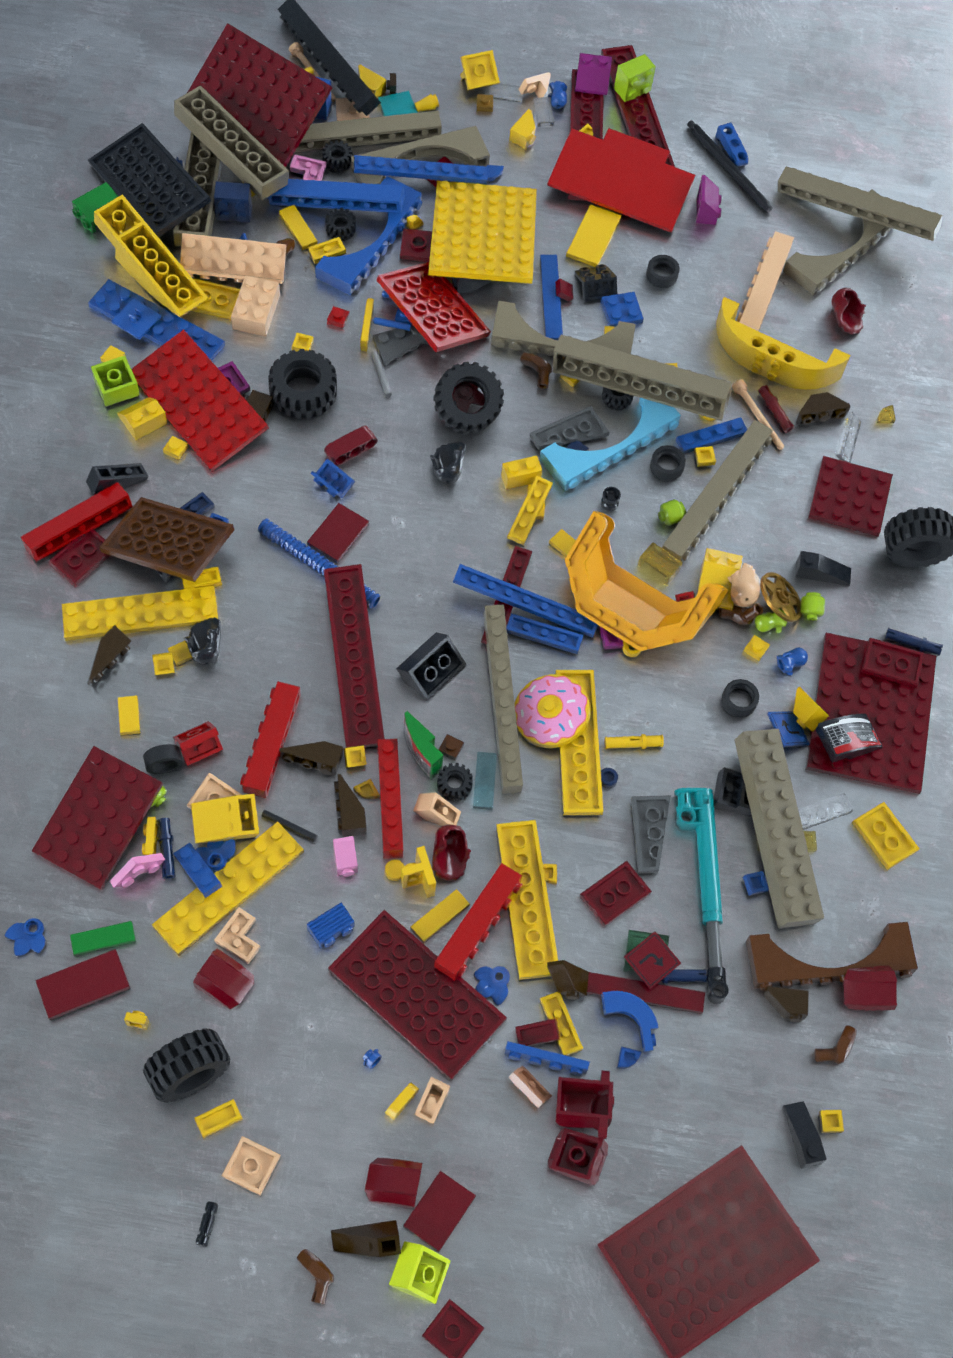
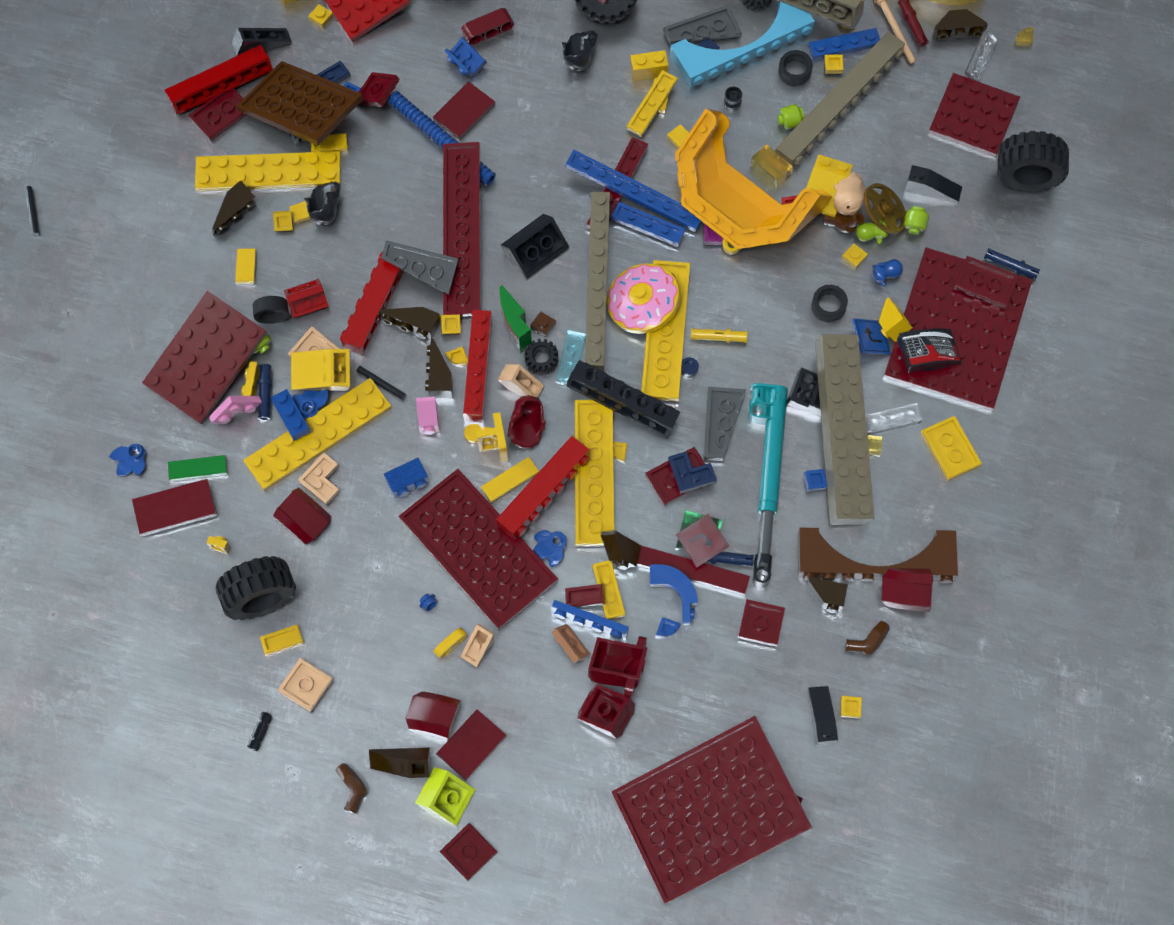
camera: 15 degrees right, 5 degrees up
none -> dark red plate [359,72,400,107]
none -> dark grey wing [381,240,458,295]
none -> black brick [566,360,680,438]
none -> dark blue plate [668,451,717,494]
none -> dark red plate [738,599,785,647]

